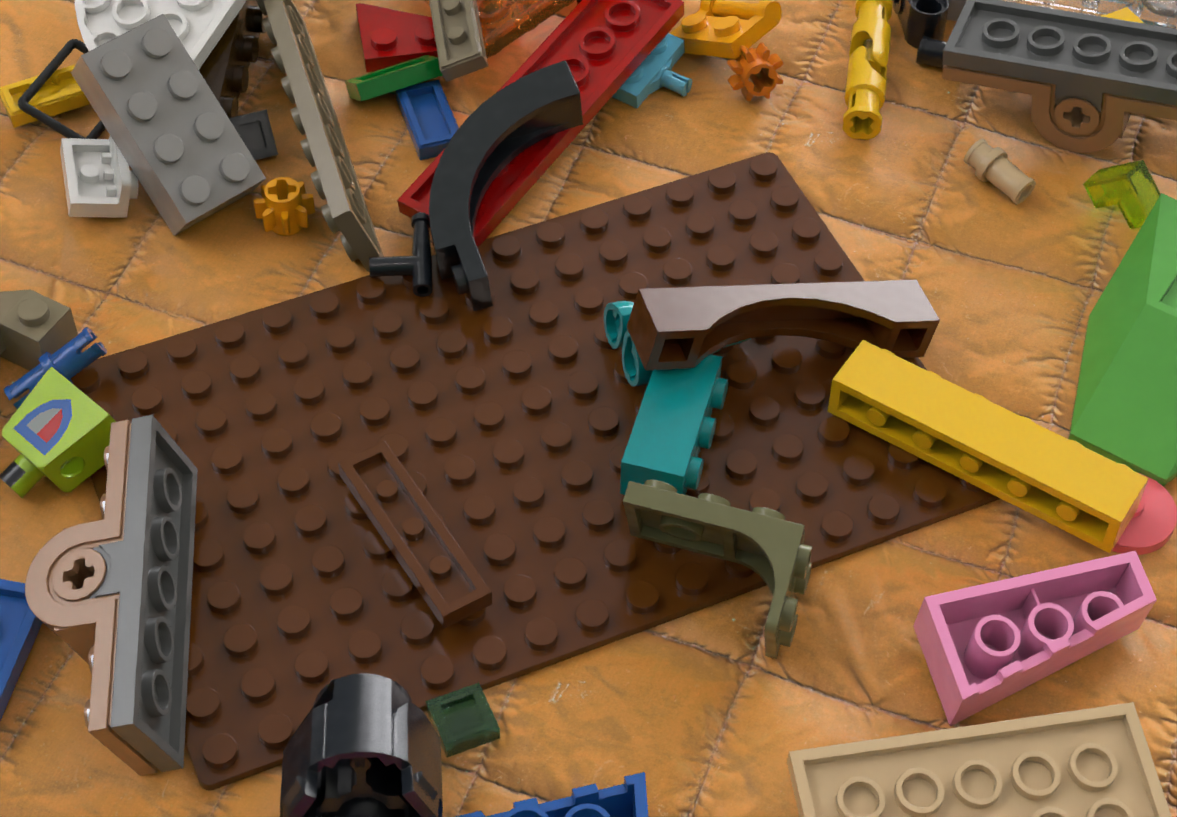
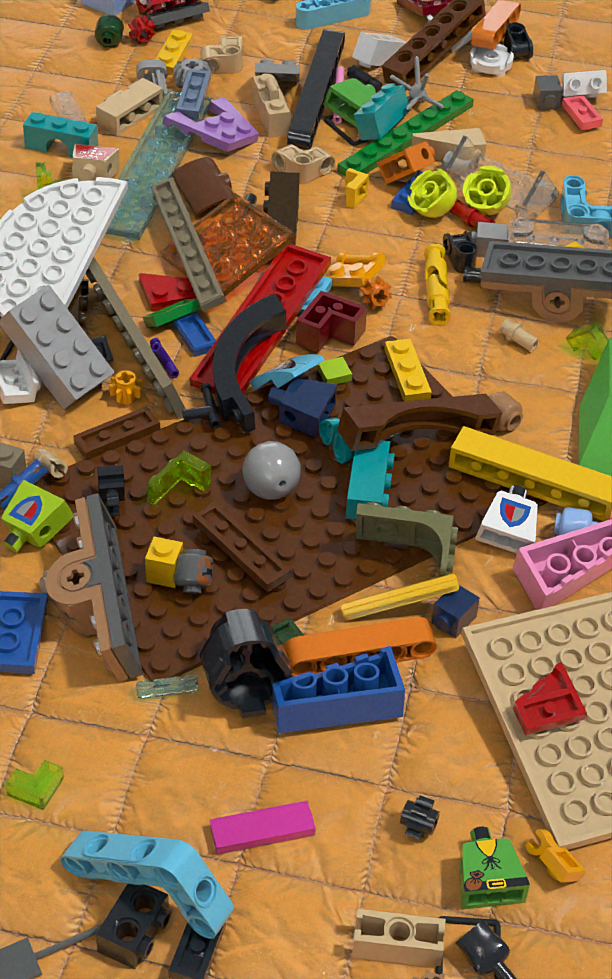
camera: 10 degrees left, 5 degrees down
none -> tan pin [33,448,68,478]
none -> reddish brown plate [73,406,160,460]
none -> black piece [97,465,125,516]
none -> clear light blue axle [136,675,198,699]
none -> yellow brick [145,537,183,588]
none -> clear neon green bracket [147,450,211,505]
none -> dark purple piece [150,338,179,379]
none -> dark grey head [173,549,213,594]
none -> light grey piece [242,441,301,500]
none -> medium azure slope [249,354,325,390]
none -> dark blue torso [268,378,337,438]
none -> orange beam [284,617,437,677]
none -> dark red brick [296,291,367,352]
none -> lime tile [317,357,352,384]
none -> yellow axle [341,573,459,621]
none -> yellow plate [384,339,431,401]
none -> dark blue brick [431,585,480,638]
none -> white torso [475,485,537,553]
none -> medium nougat head [489,391,523,432]
none -> light blue head [554,507,598,536]

